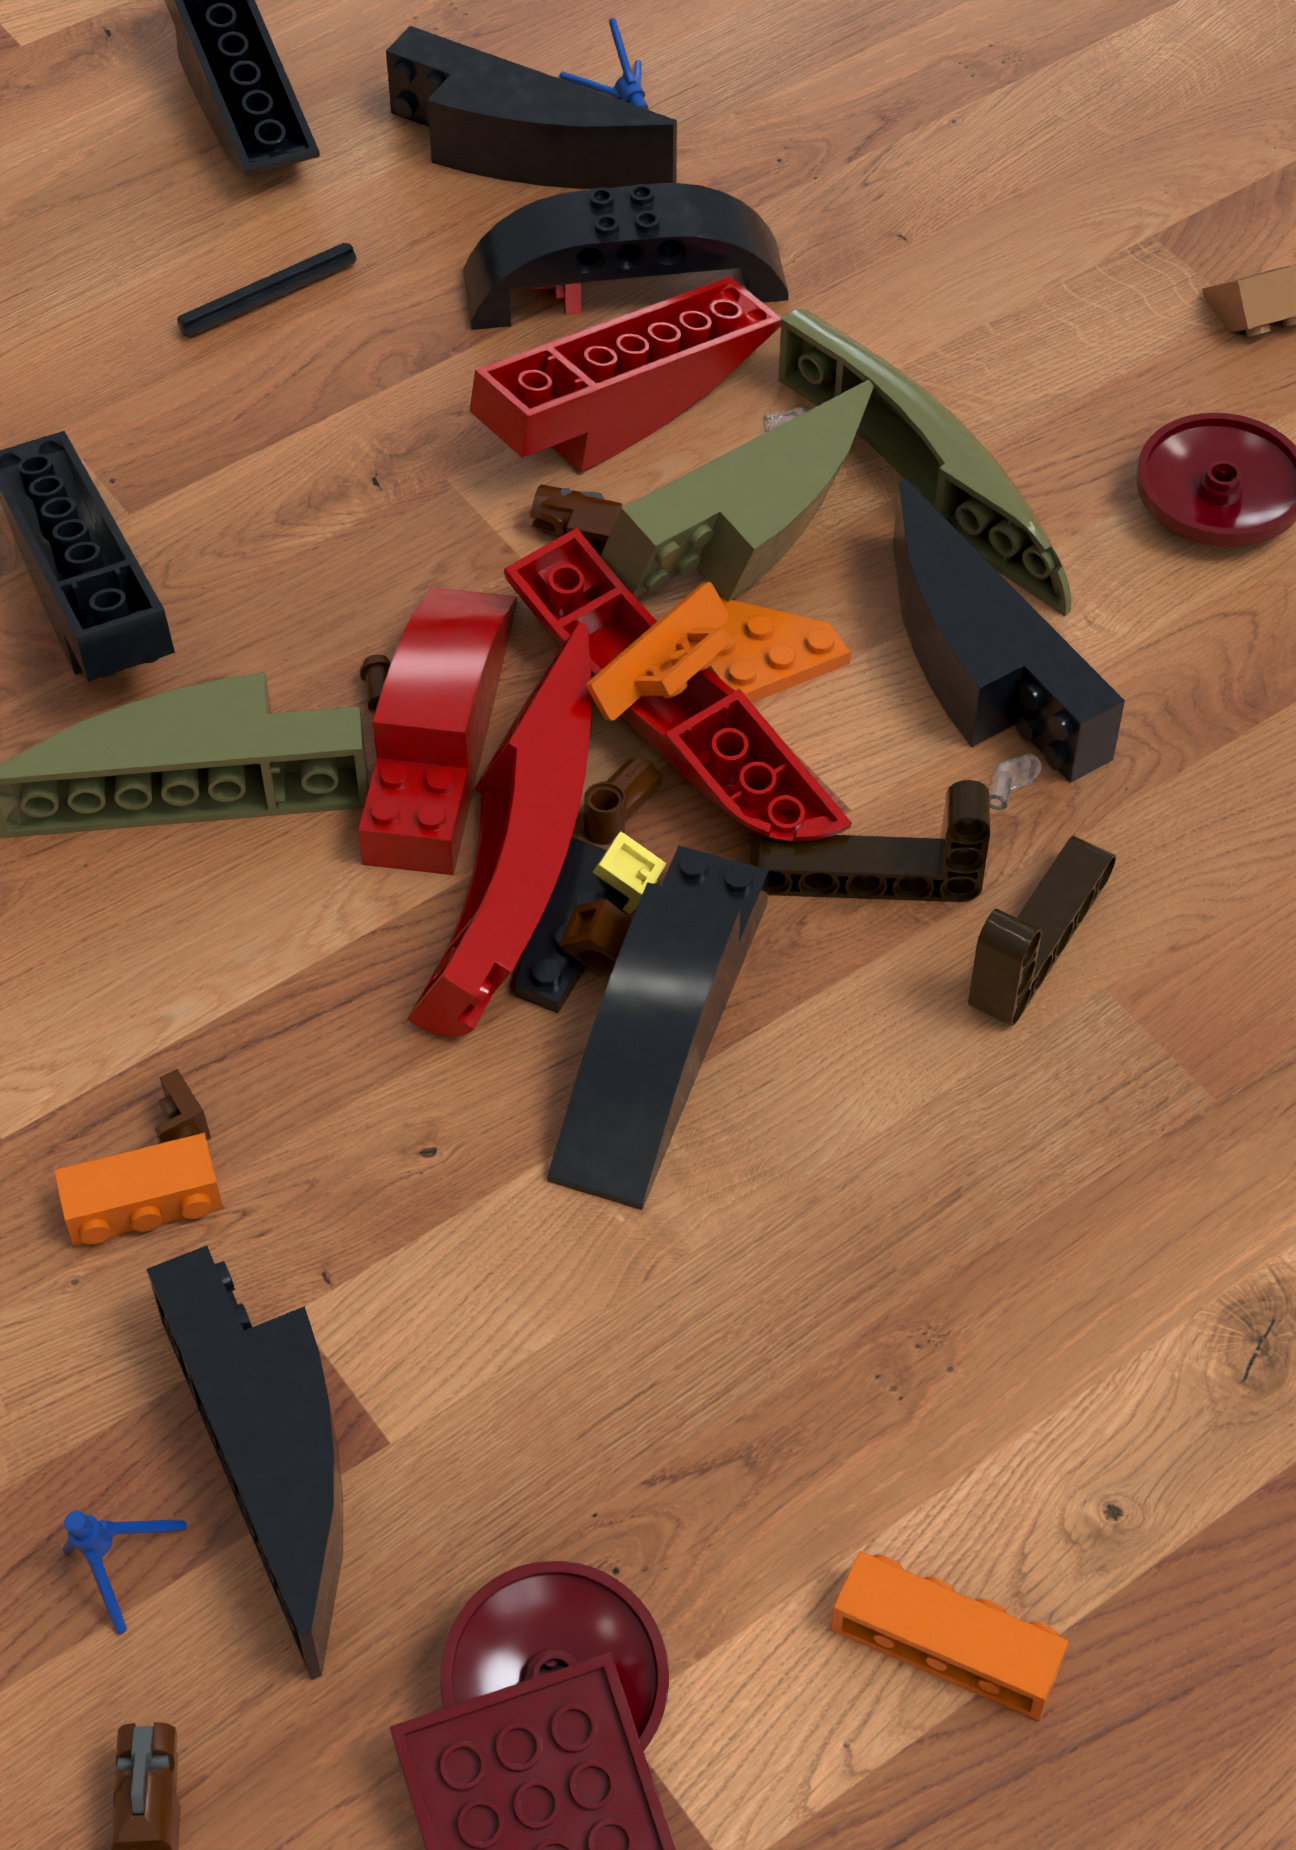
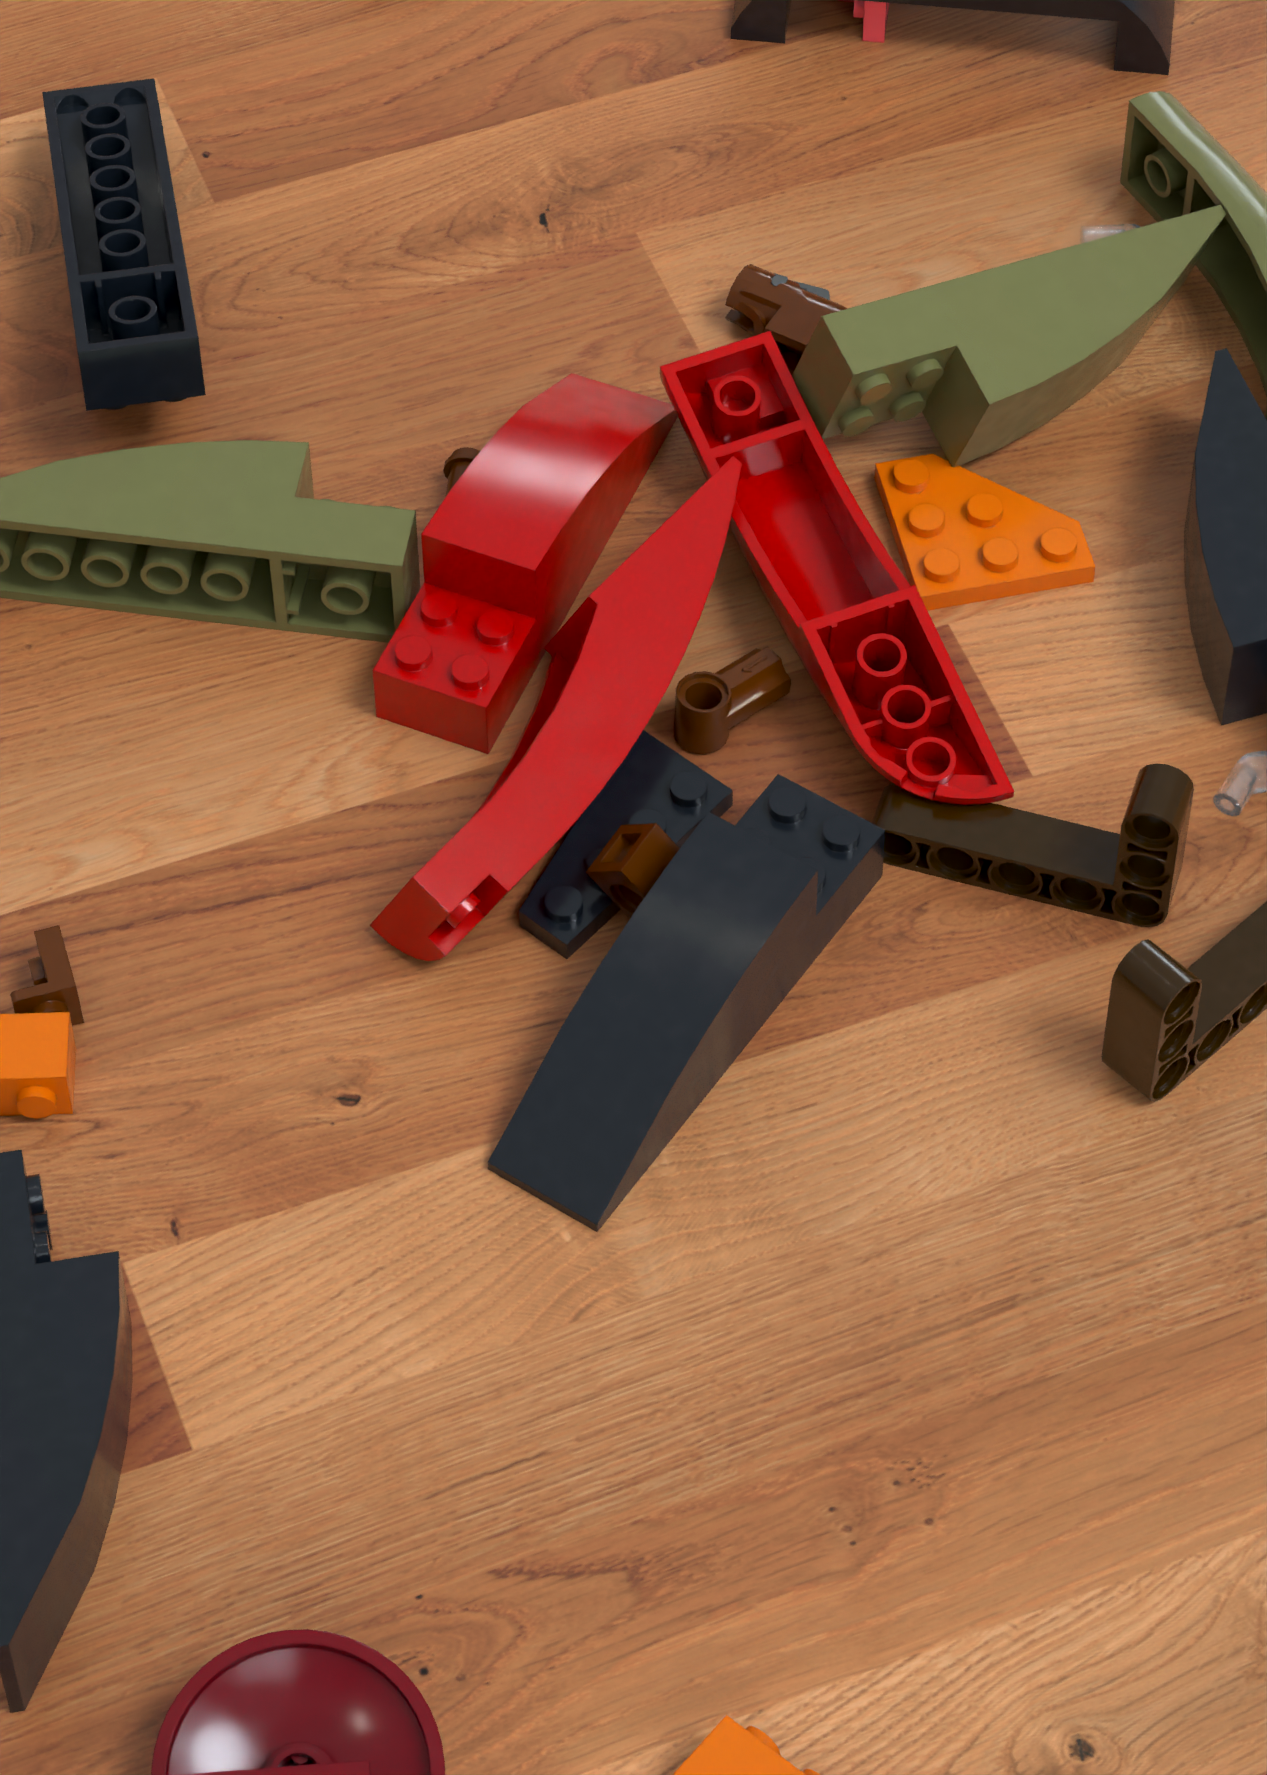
camera: 15 degrees right, 0 degrees up
red slope [470,277,782,472] -> none
orange bracket [586,582,729,721] -> none
light yellow bracket [592,831,667,915] -> none

